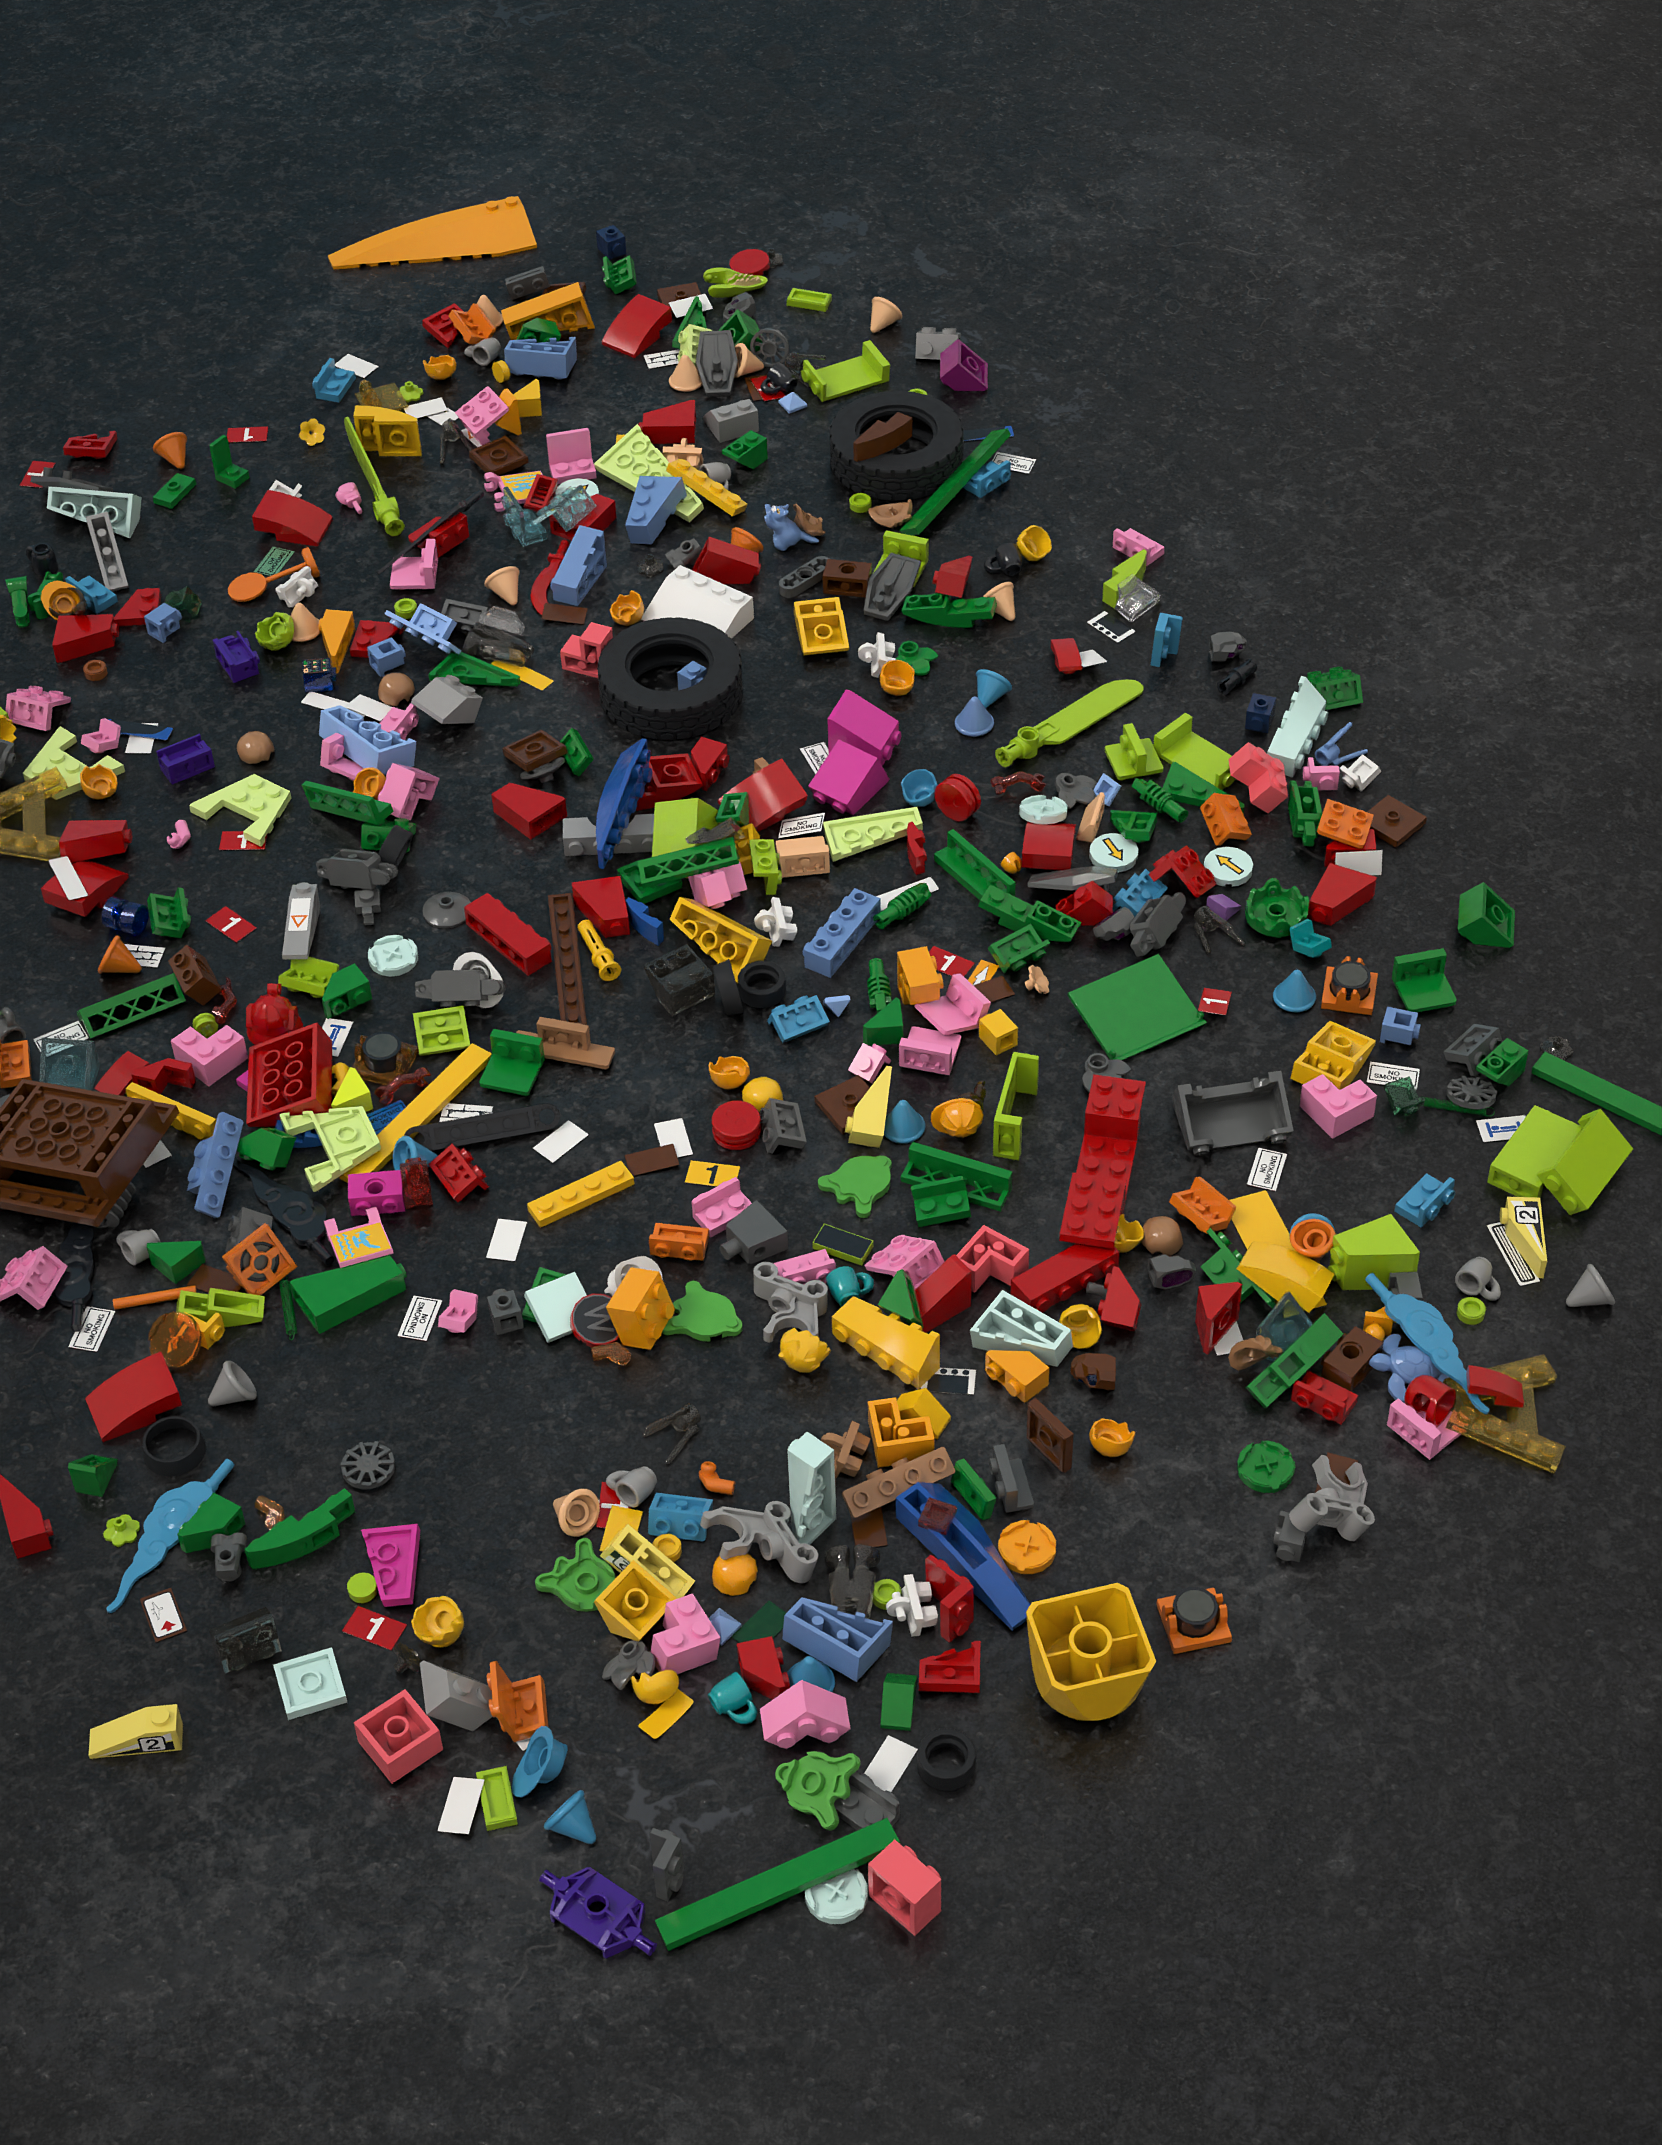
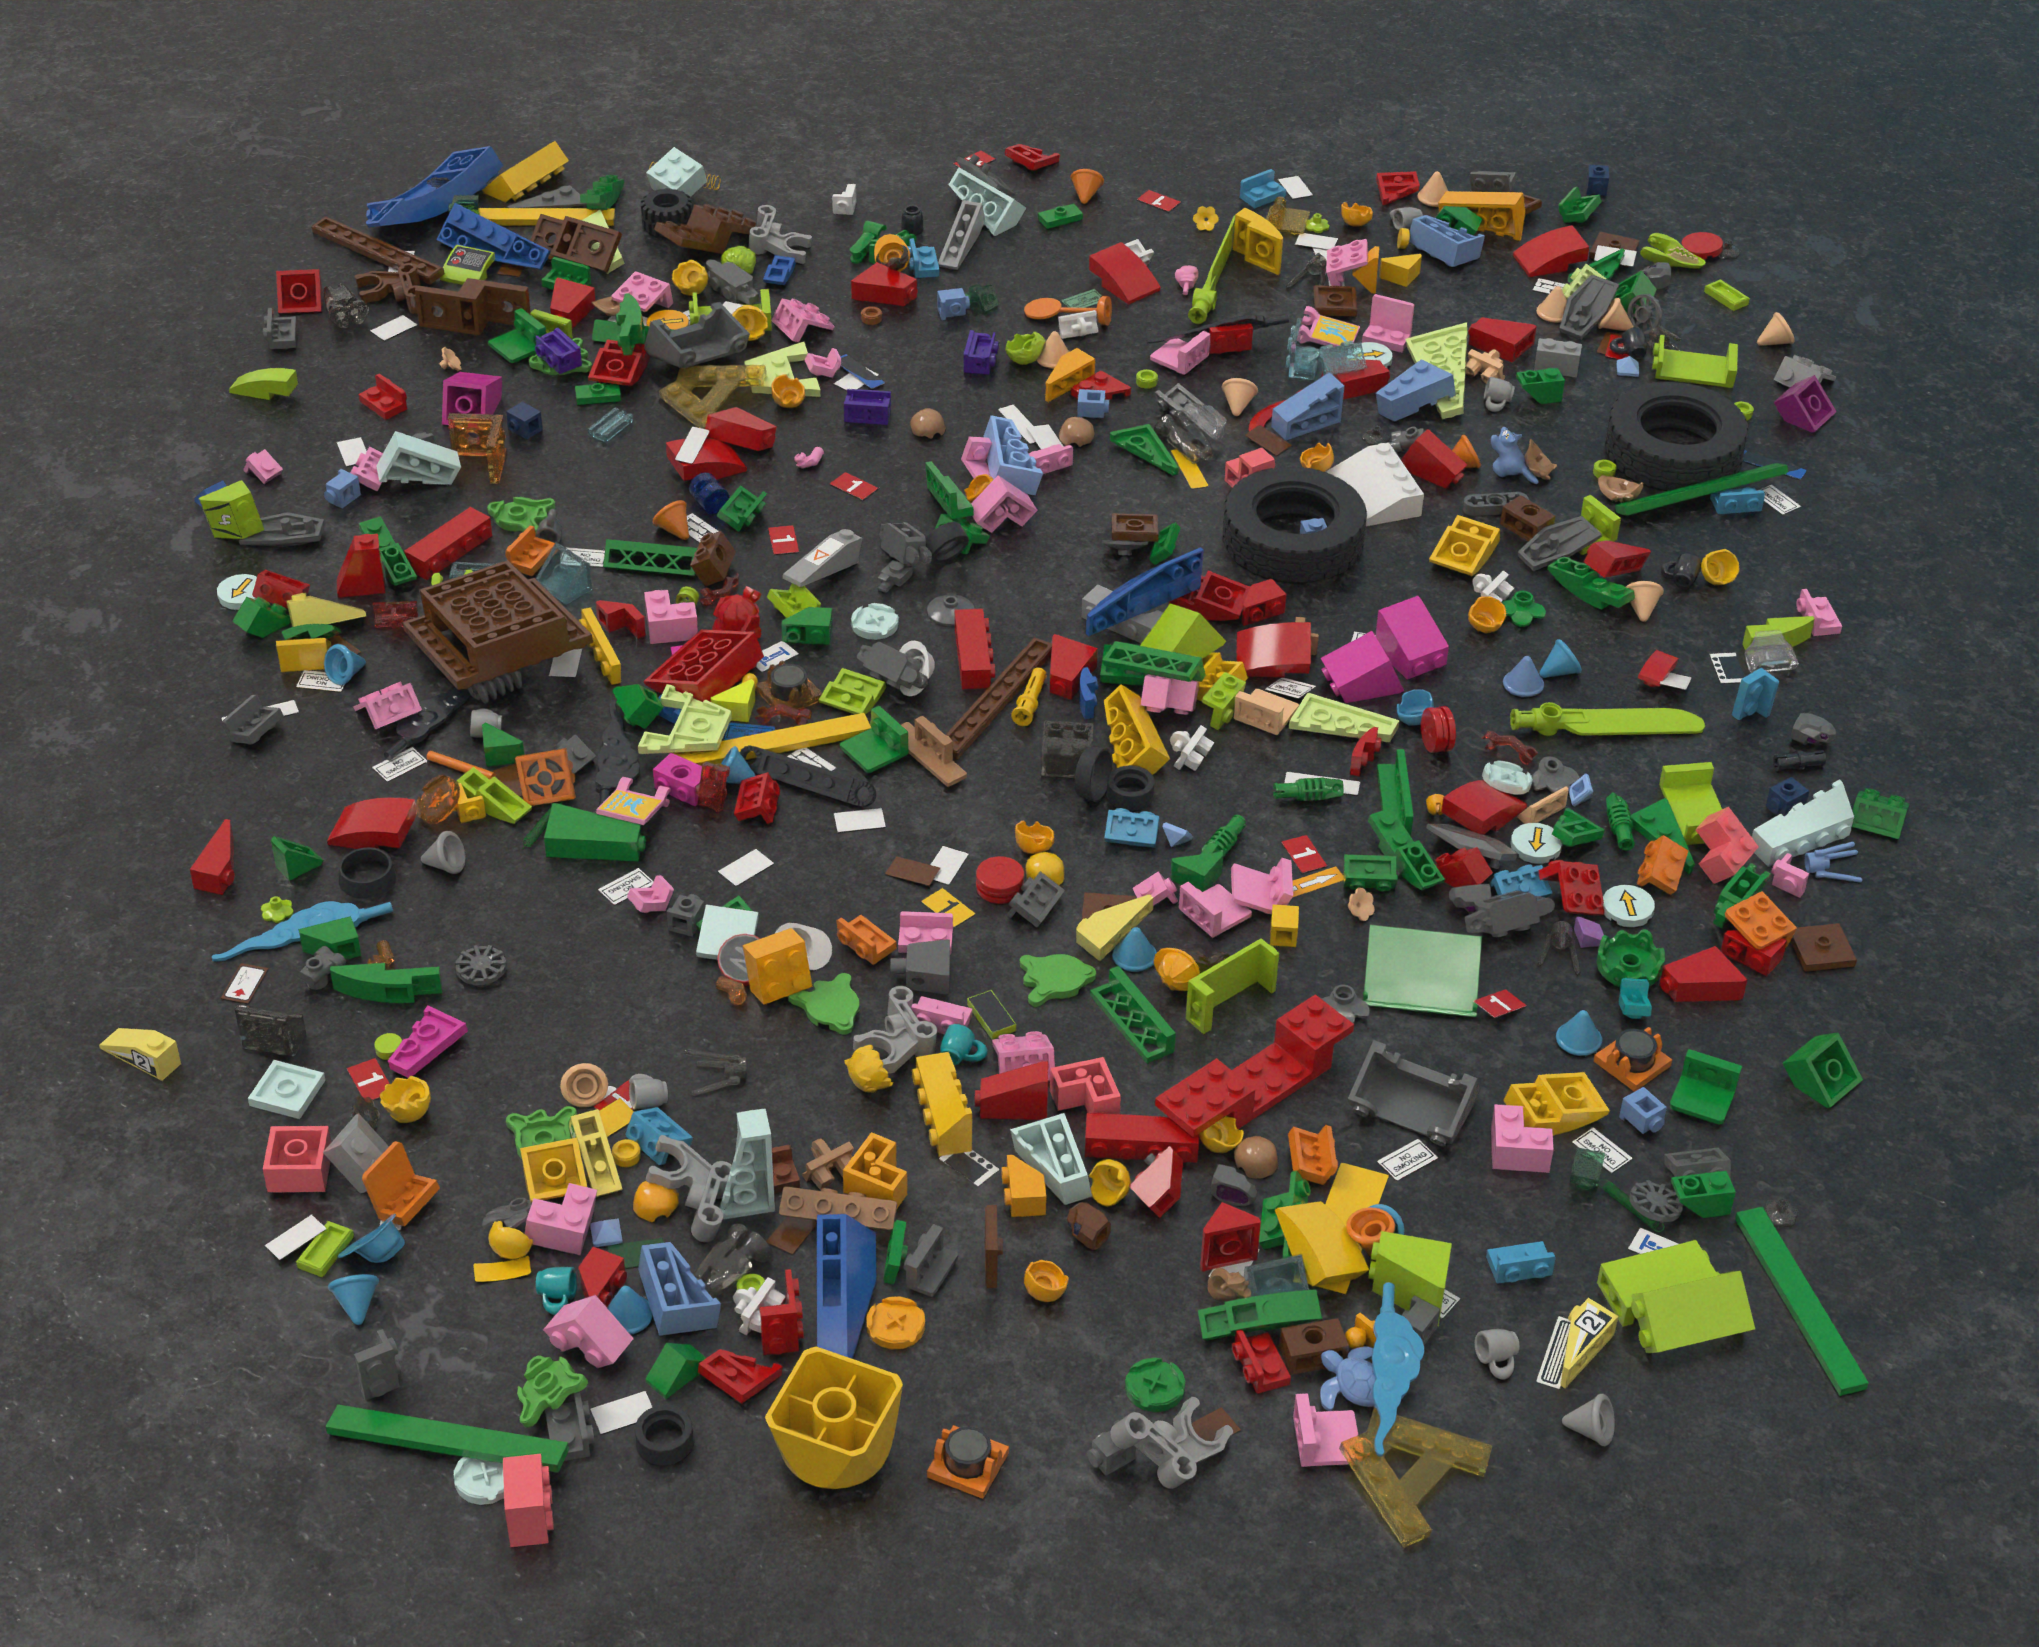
camera: 35 degrees right, 5 degrees down
red slope [94,1051,150,1096] -> none
red wing [114,588,161,626] -> none
medium blue bracket [187,1112,243,1218] -> none
yellowish green wing [189,774,291,847] -> none
green bracket [209,435,250,489] -> none
clear blue brick [302,658,337,692] -> none
light orange wedge [328,196,537,270] -> none
light blue bracket [385,603,461,654] -> none
light grey slope [411,675,483,724] -> none
orange bracket [448,303,496,345] -> none
red slope [491,783,567,840] -> none
red slope [524,474,558,514] -> none
yellow plate [527,1161,635,1228] -> none
dark purple plate [539,1867,657,1959] -> none
yellow plate [666,458,747,516] -> none
clear smoke slope [685,818,745,844] -> none
orange arm [699,1461,735,1495] -> none
green slope [716,792,749,831] -> none
medium blue brick [803,888,881,978] -> none
reddish brown slope [853,412,912,462] -> none
green slope [878,1269,924,1329] -> none
light orange brick [897,946,944,1005] -> none
yellow slope [897,1388,951,1439] -> none
green bracket [911,1176,972,1227] -> none
clear red tile [918,1497,957,1535] -> none
reddish brown sticker [973,976,1015,1002] -> none
lime bracket [1105,723,1163,780] -> none
white sticker [1335,850,1383,875] -> none
white bracket [1339,754,1381,792] -> none
red helmet [1404,1375,1456,1427] -> none
lime tile [1457,1297,1486,1325] -> none
red slope [1466,1365,1524,1408] -> none

